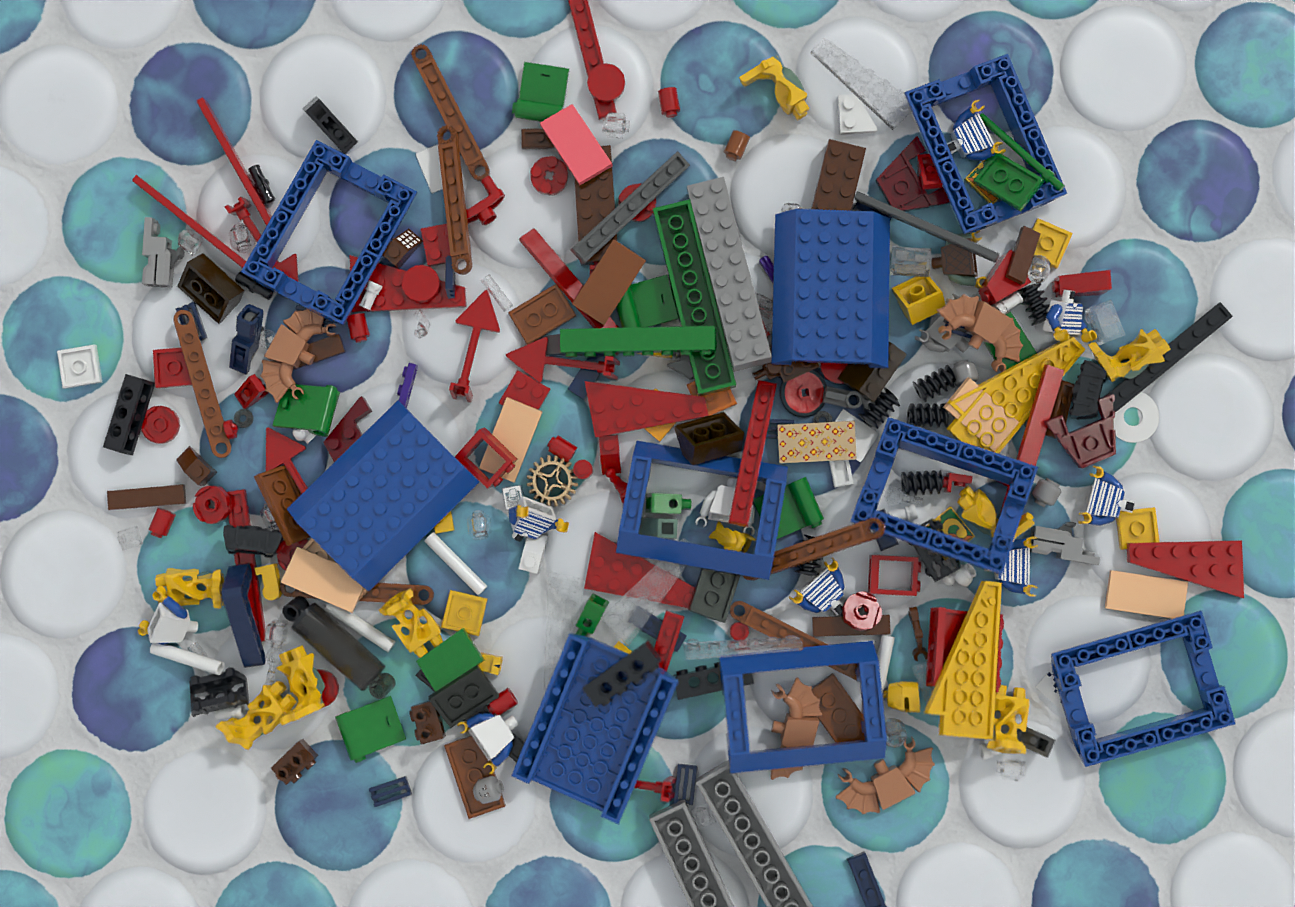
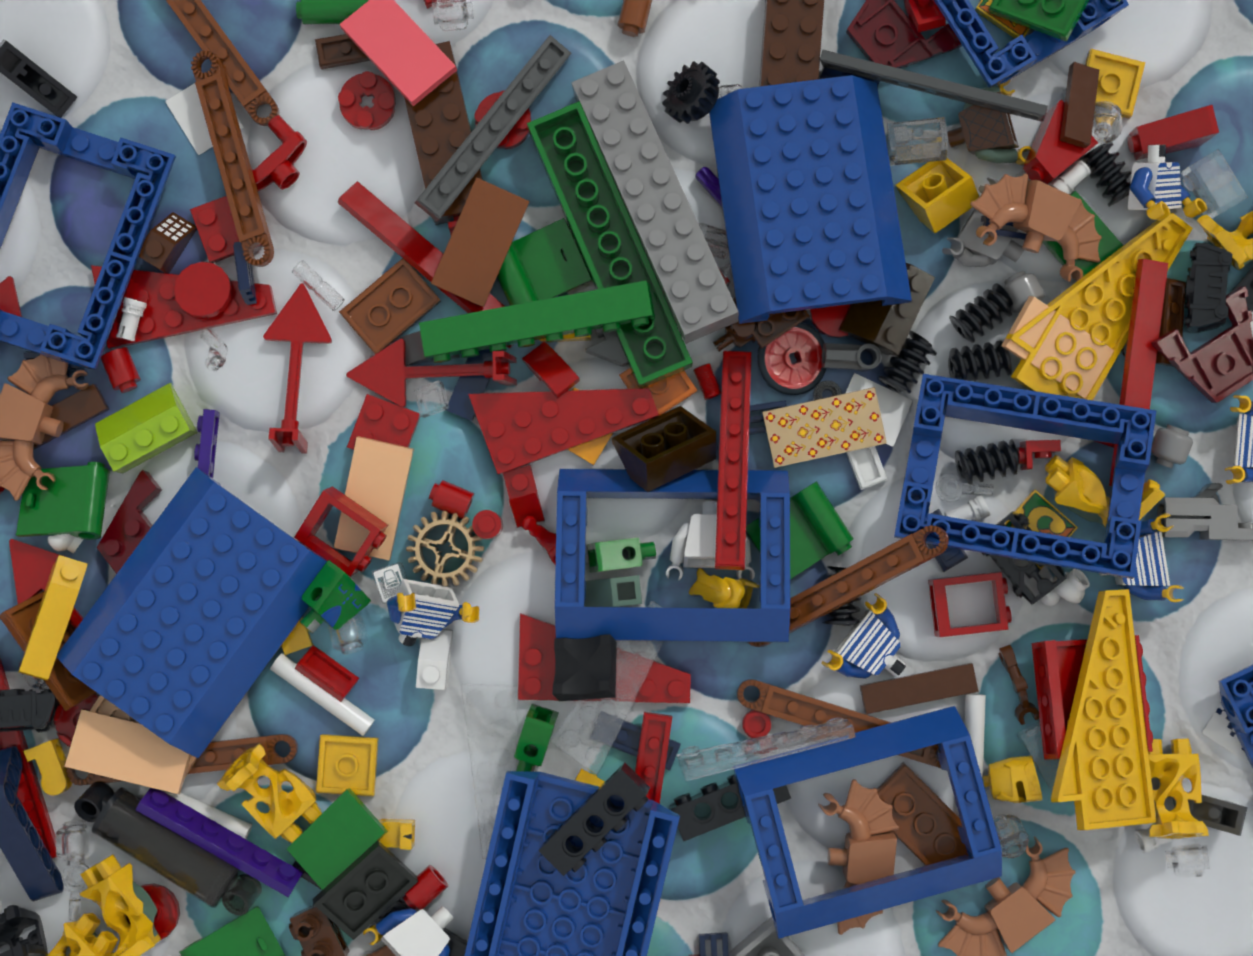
camera: 25 degrees left, 0 degrees up
pearl dark grey plate [688,568,740,623] -> none
plate [842,592,882,631] -> none
none -> yellow slope [18,555,88,681]
none -> lime slope [95,383,198,474]
none -> dark purple plate [136,788,303,897]
none -> red tile [295,645,359,702]
none -> green torso [300,560,371,634]
none -> clear tile [414,380,449,418]
none -> red slope [522,342,580,398]
none -> black brick [552,634,617,701]
none -> black gear [662,61,720,124]
none -> red piece [693,363,721,400]

